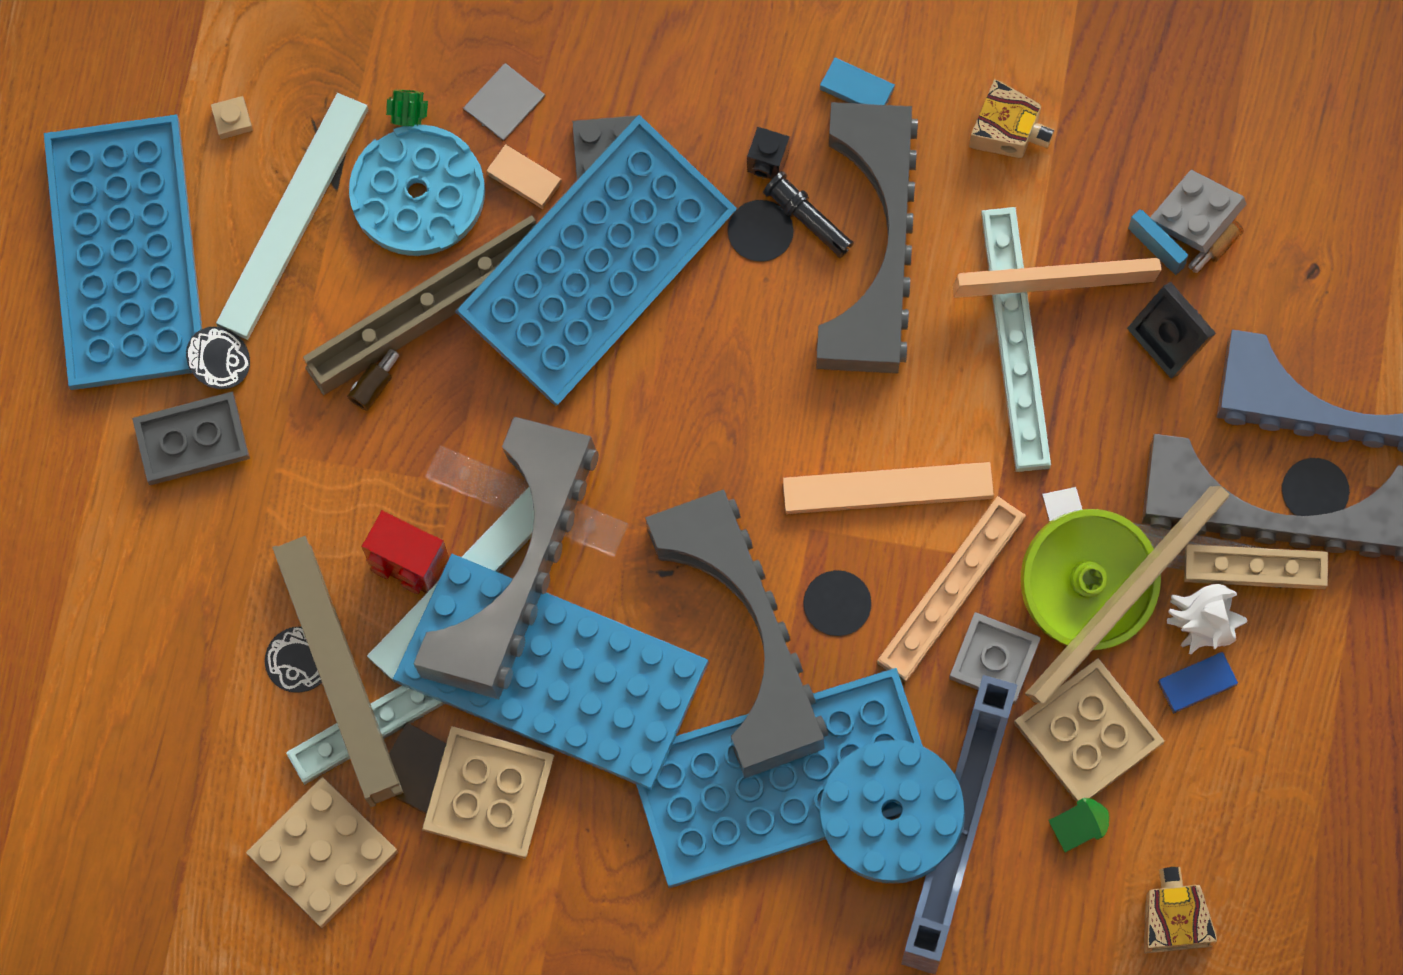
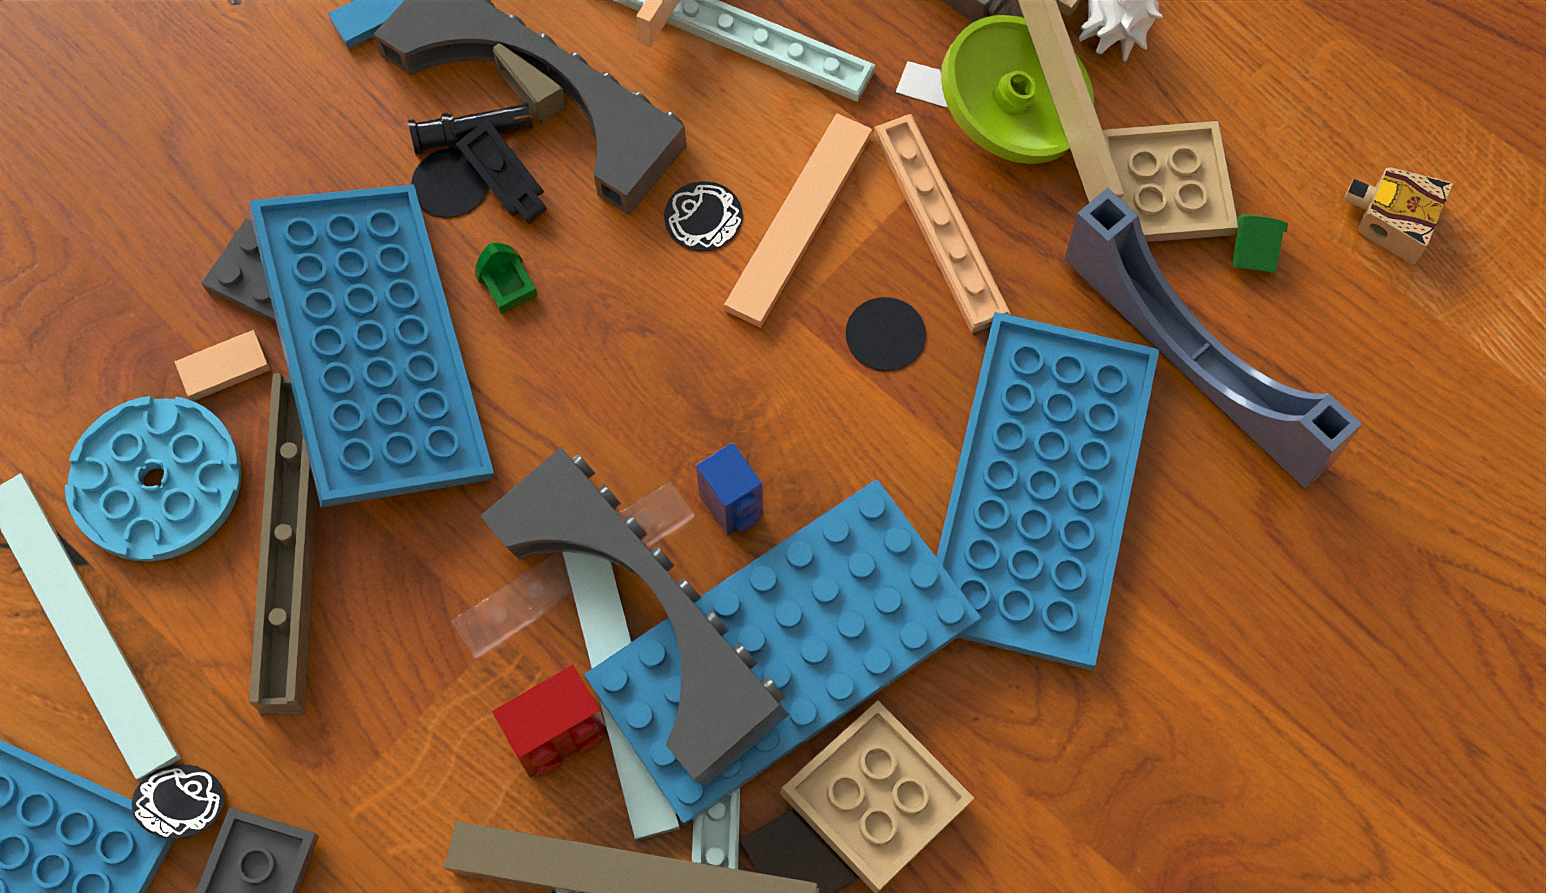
camera: 60 degrees left, 5 degrees down
dark brown piece [347,349,399,411] -> none
green gear [386,89,428,127] -> none
light grey window [463,63,545,141] -> none
dark grey arch [645,489,828,779] -> none
black brick [747,127,790,179] -> none
dark azure plate [820,740,965,883] -> none
light grey plate [949,612,1041,704] -> none
blue tile [1158,652,1238,714] -> none
none -> black hinge [456,119,547,224]
none -> green tile [475,242,538,314]
none -> dark tan slope [493,43,566,124]
none -> black sticker [664,181,743,251]
none -> blue brick [696,442,763,536]

